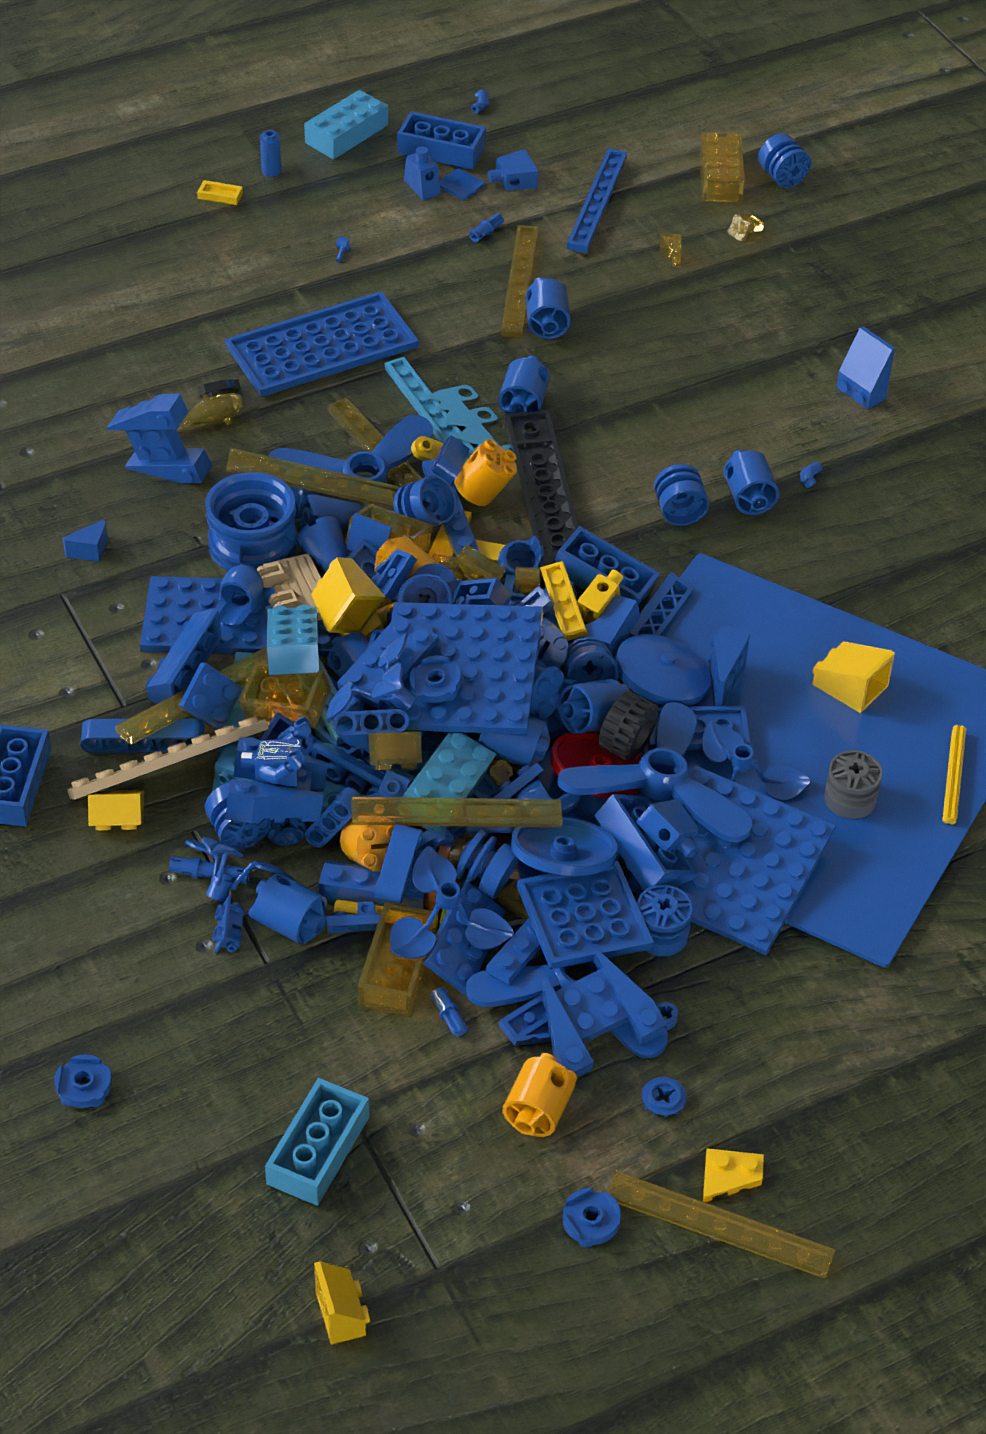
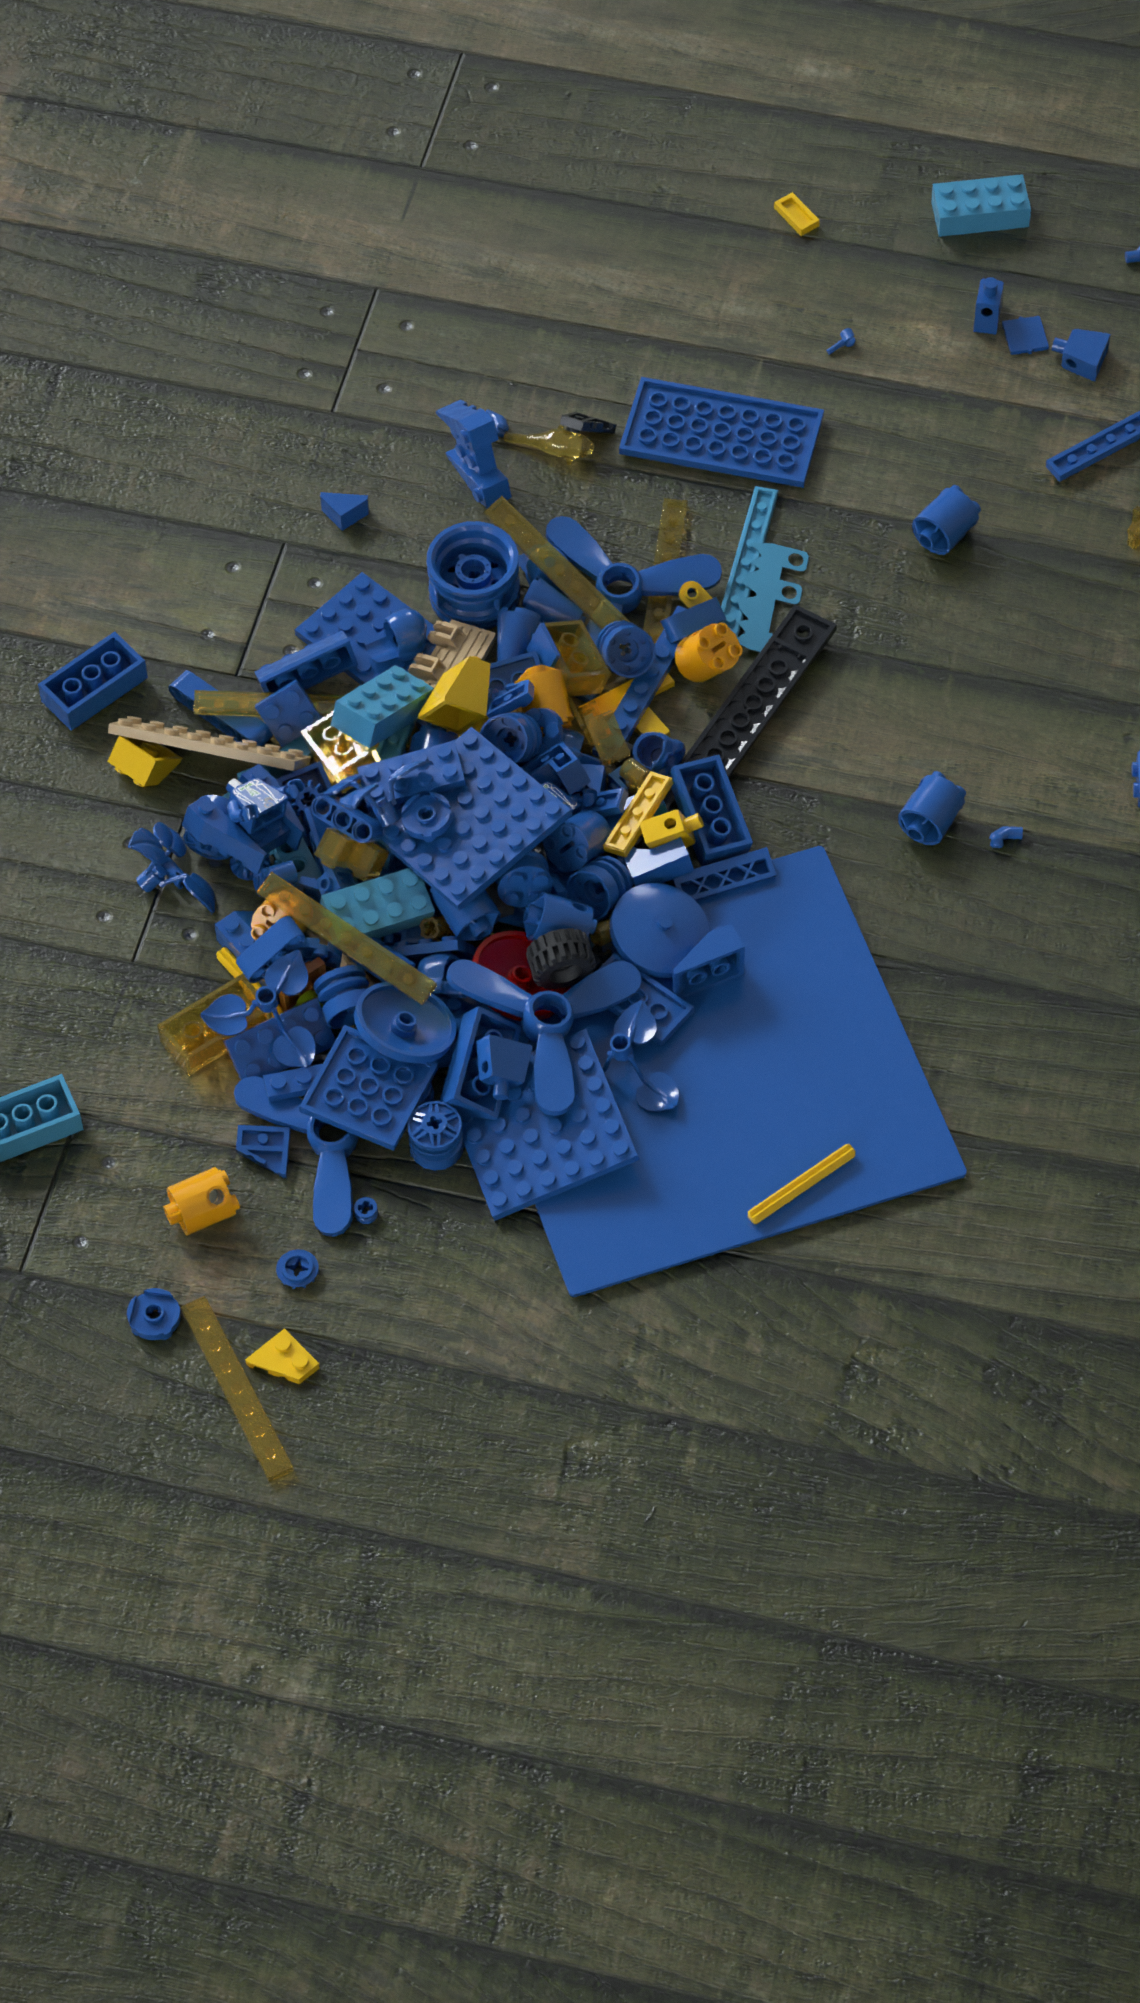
camera: 45 degrees right, 10 degrees up
blue hinge [212,895,244,953] -> none
blue cylinder [249,874,327,944] -> none
blue brick [260,130,282,176] -> none
blue hinge [327,901,381,934] -> none
blue brick [397,111,486,169] -> none
blue axle [430,987,467,1037] -> none
blue axle [469,213,504,242] -> none
blue cylinder [498,356,550,414] -> none
clear yellow tile [501,225,538,338] -> none
blue wedge [542,951,667,1078] -> none
blue wheel [654,464,709,526] -> none
yellow slope [812,641,895,714] -> none
dark grey wheel [824,750,883,819] -> none

